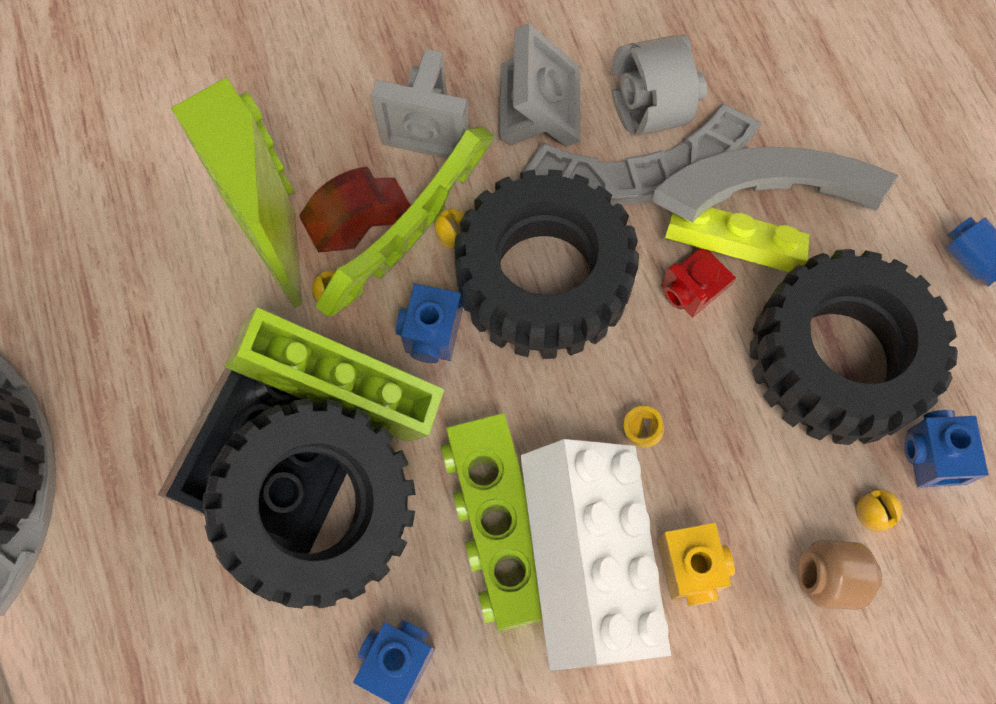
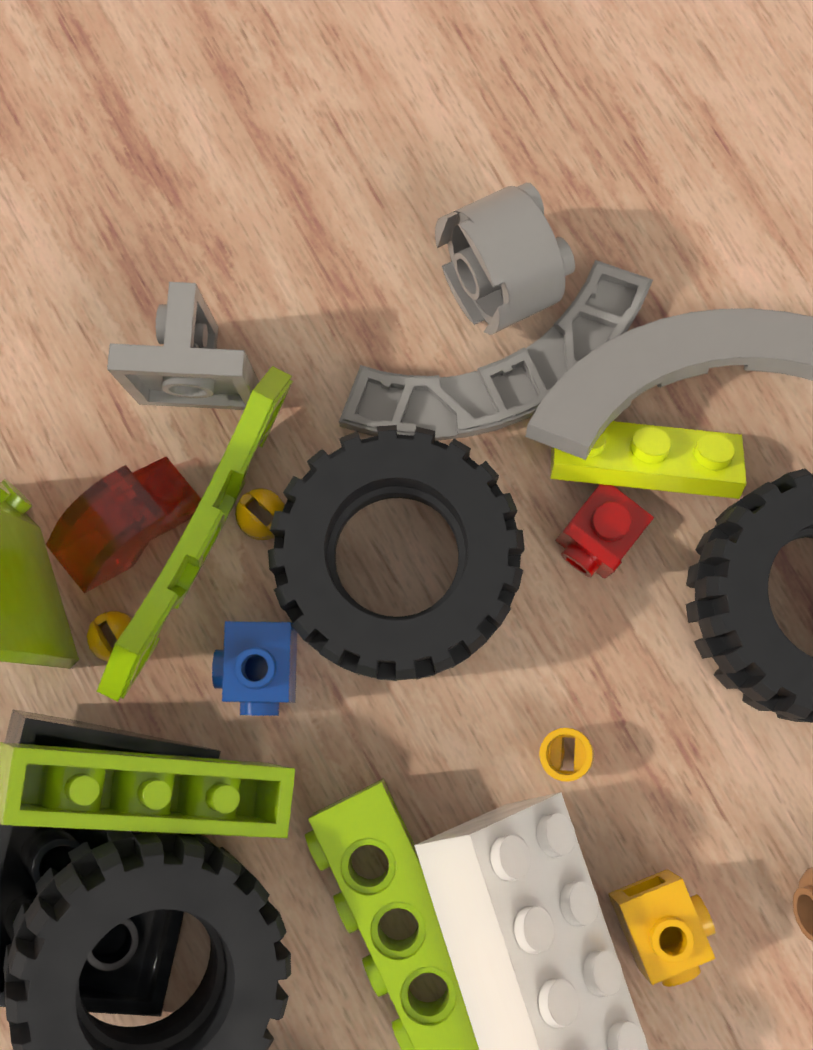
camera: 10 degrees left, 10 degrees up
light grey bracket [500,23,581,147] -> none

